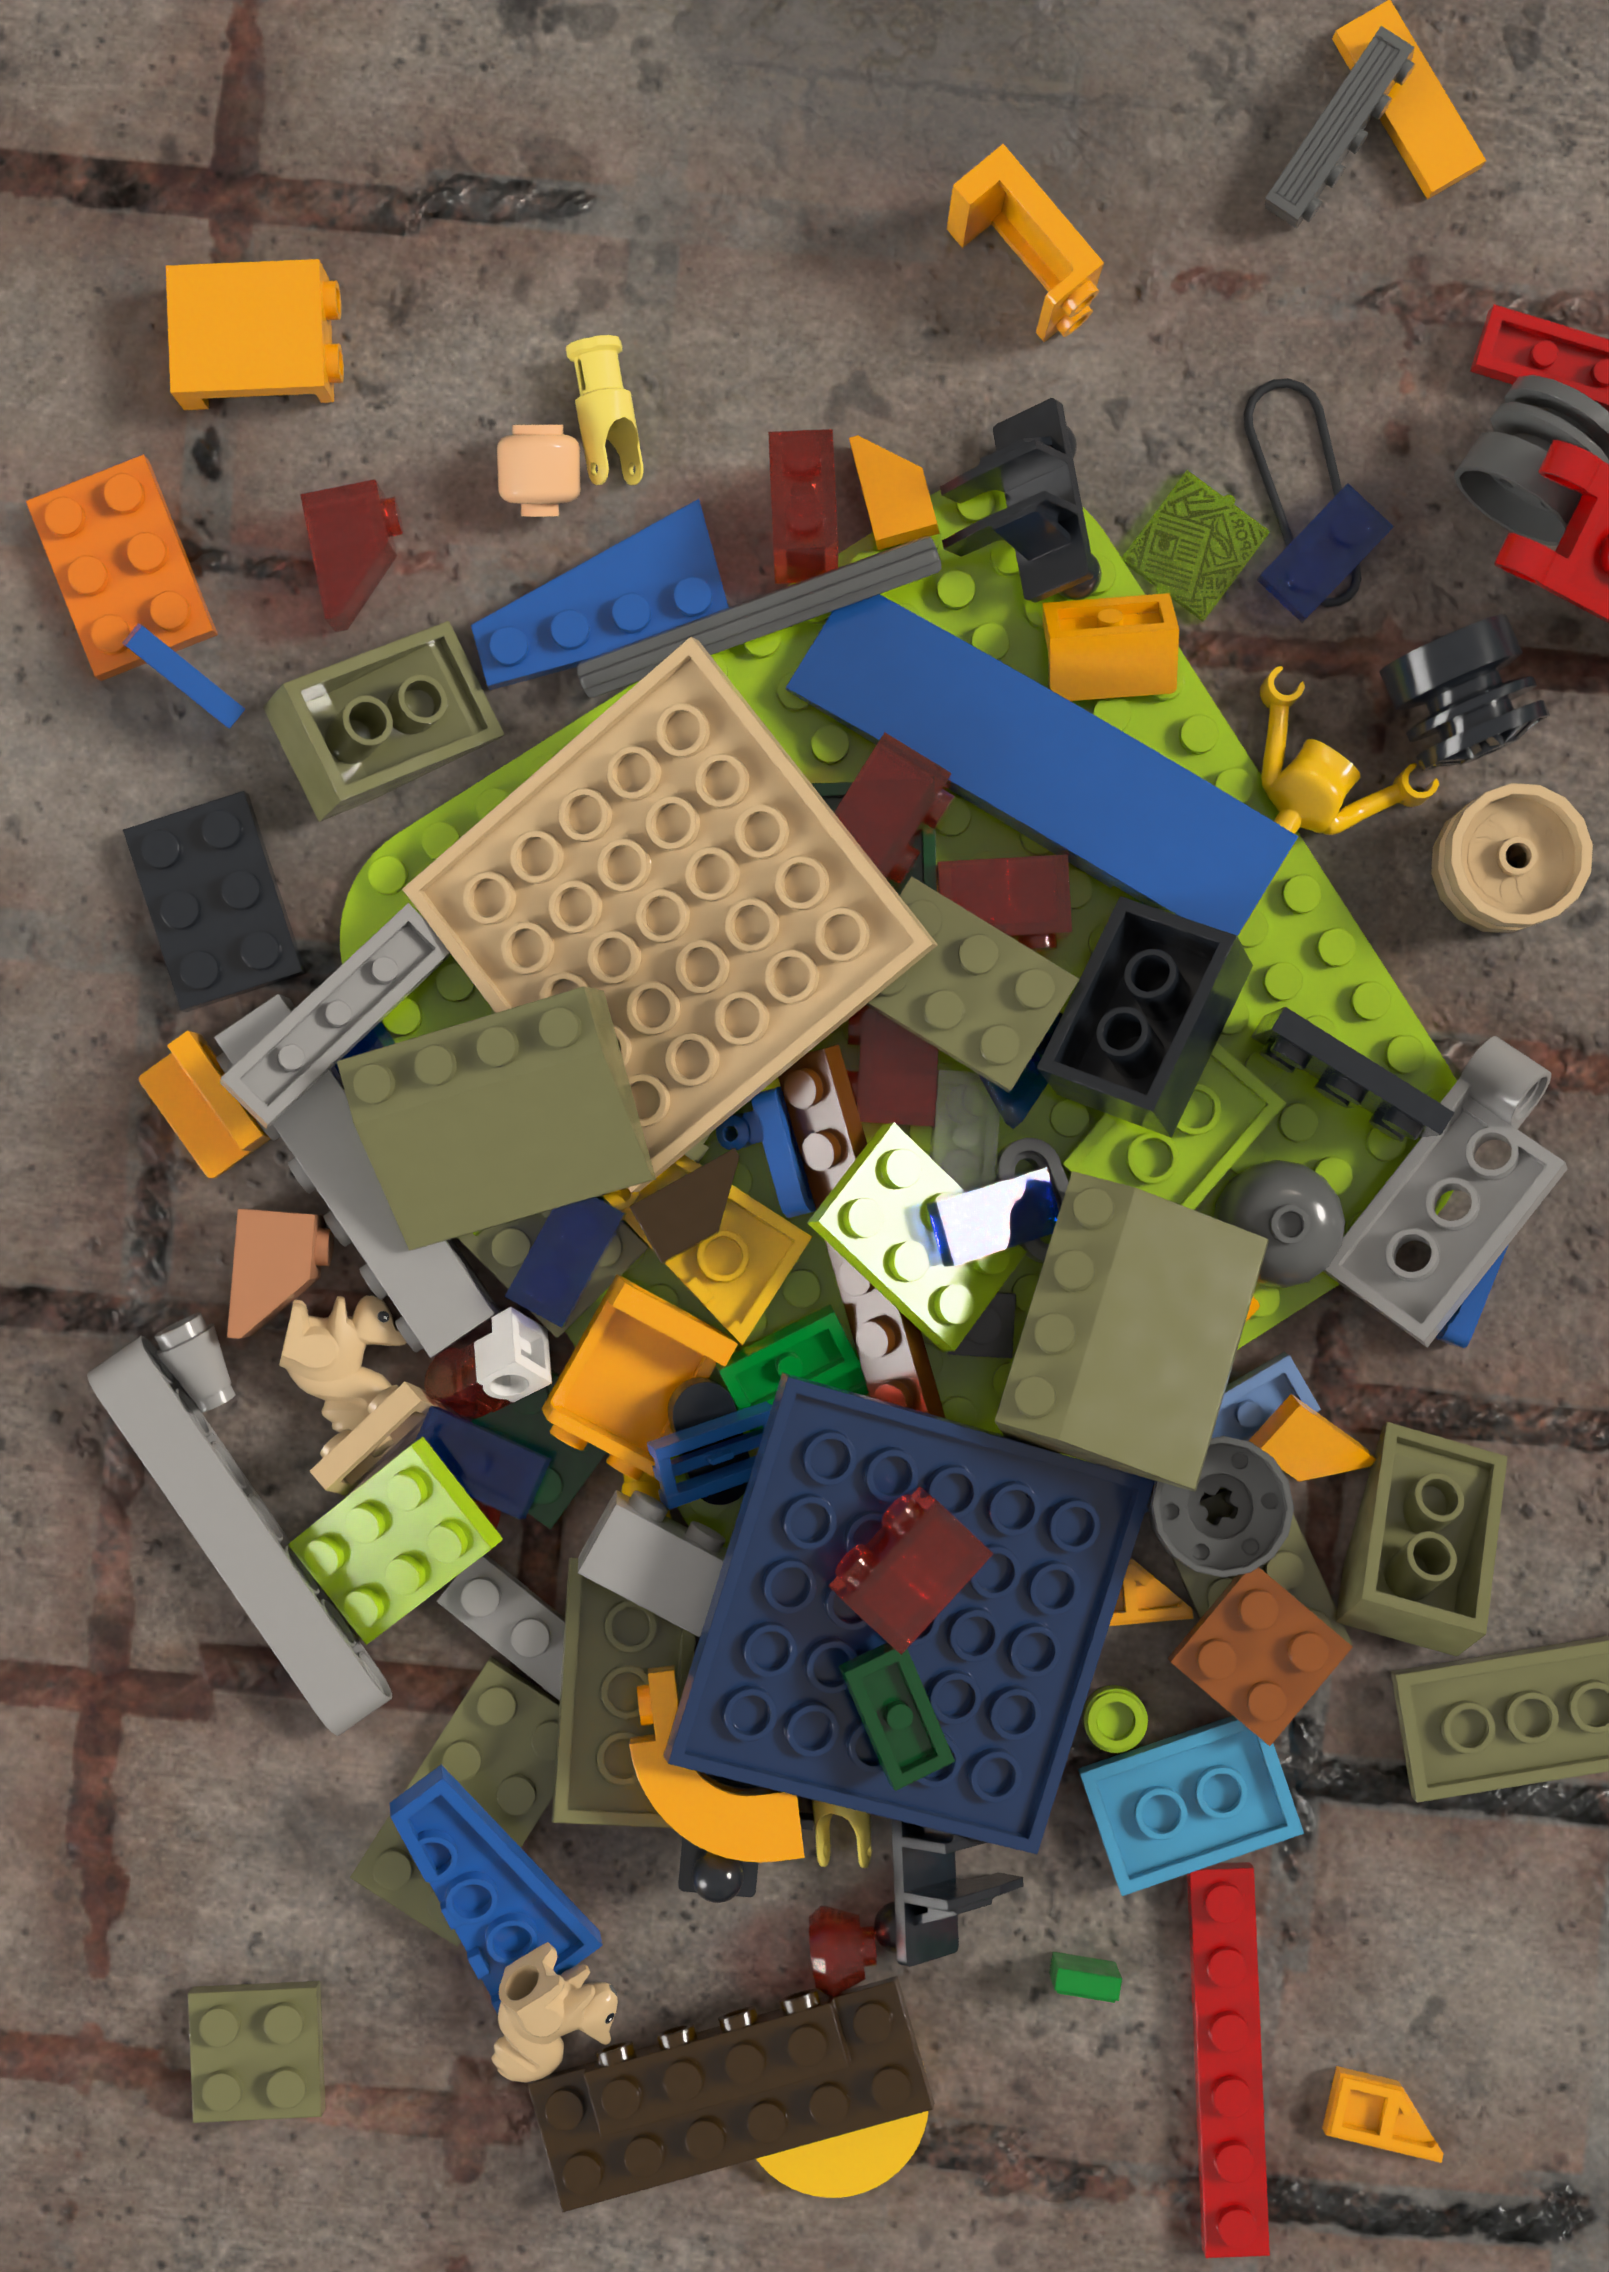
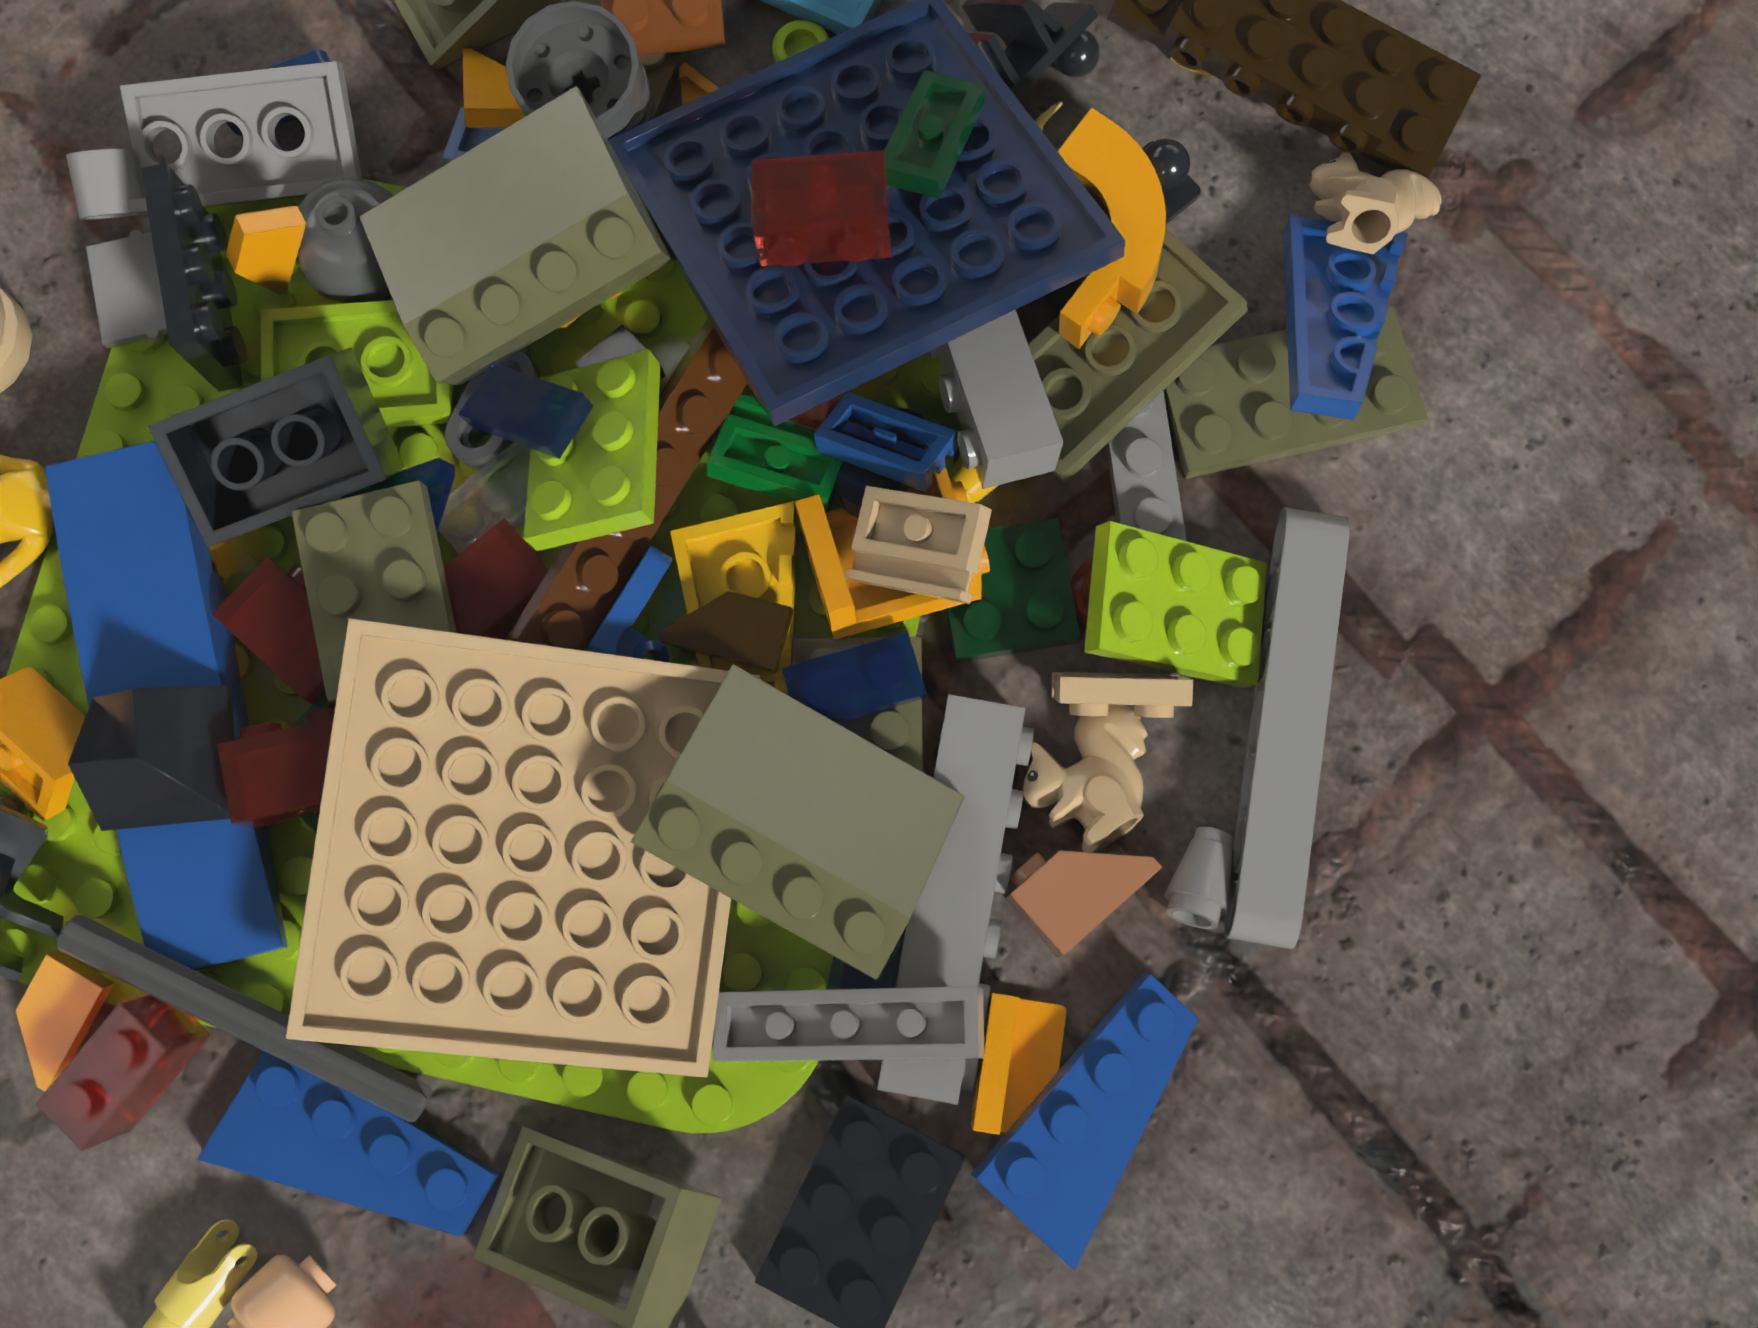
camera: 130 degrees left, 10 degrees down
olive plate [188,1981,326,2123] -> none
clear blue plate [414,1406,551,1519] -> none
white leg [424,1307,552,1419] -> none
clear red cone [809,1905,877,1997] -> none
none -> black slope [68,686,241,831]
none -> light grey piece [86,230,168,348]
none -> light orange tile [226,206,306,294]
none -> tan plate [845,486,992,604]
none -> blue wing [971,972,1198,1271]

